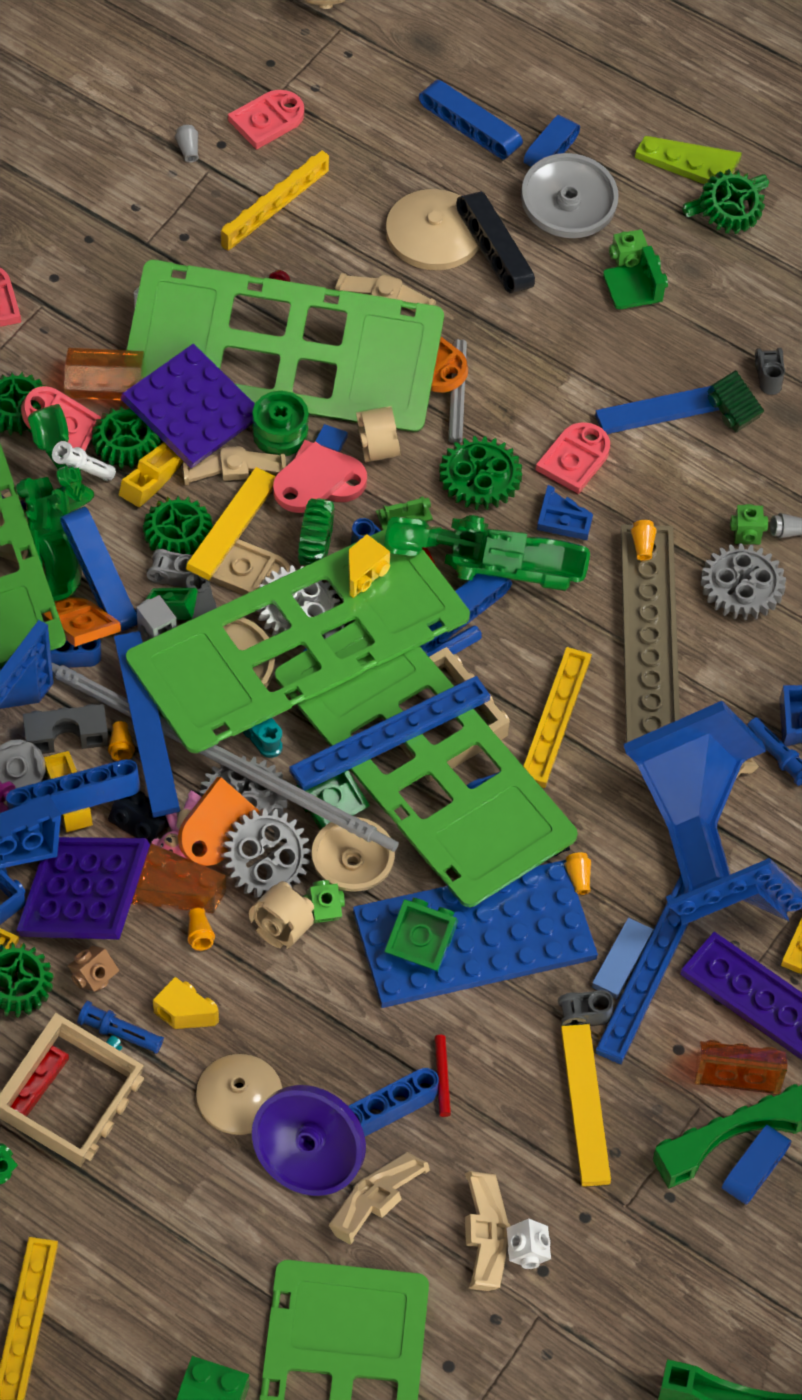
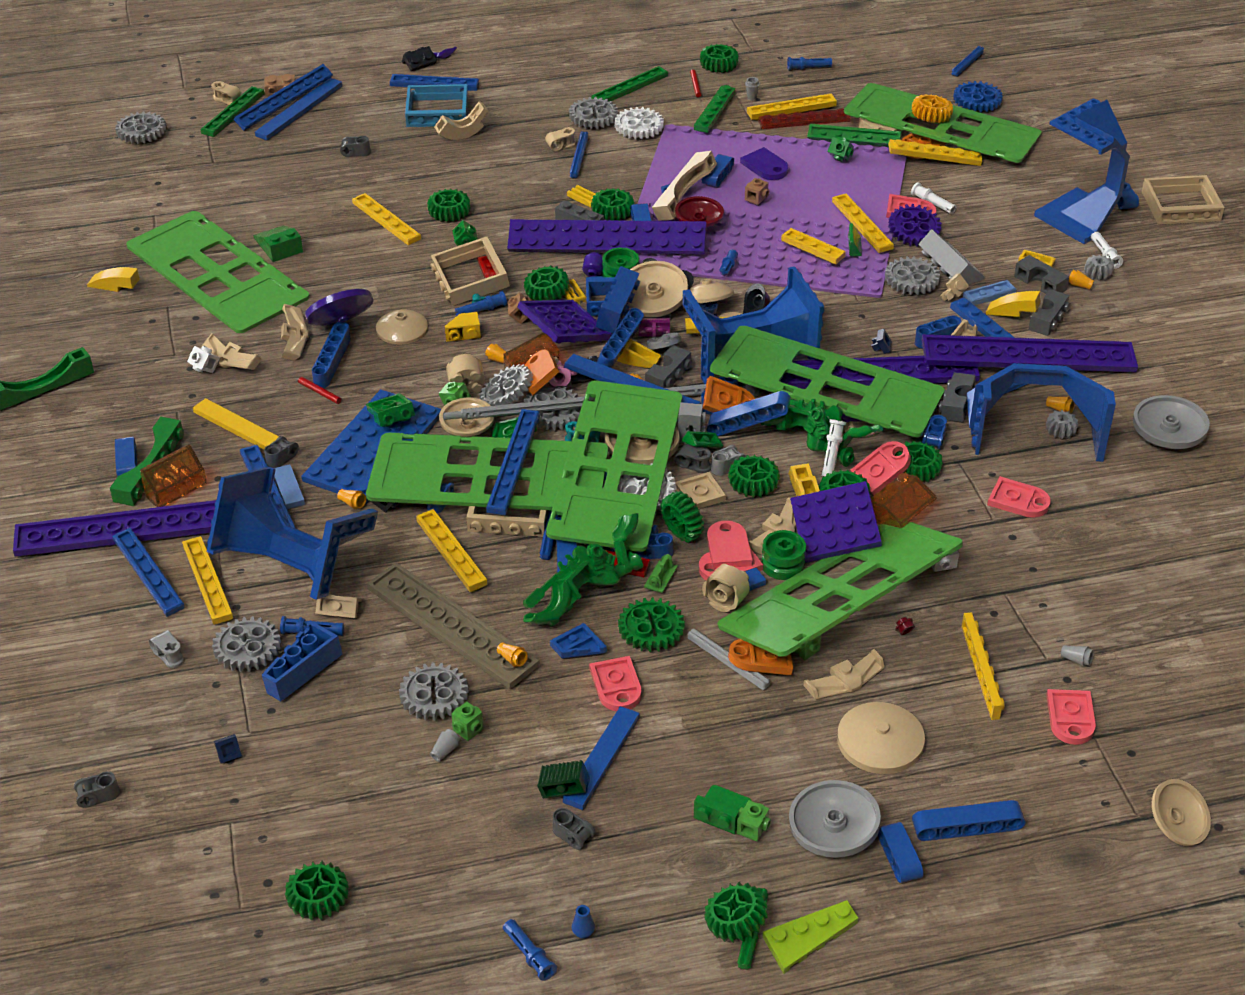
camera: 135 degrees right, 15 degrees down
yellow tile [186,467,276,581] -> none
yellow slope [349,534,390,598] -> none
black beam [456,191,535,293] -> none

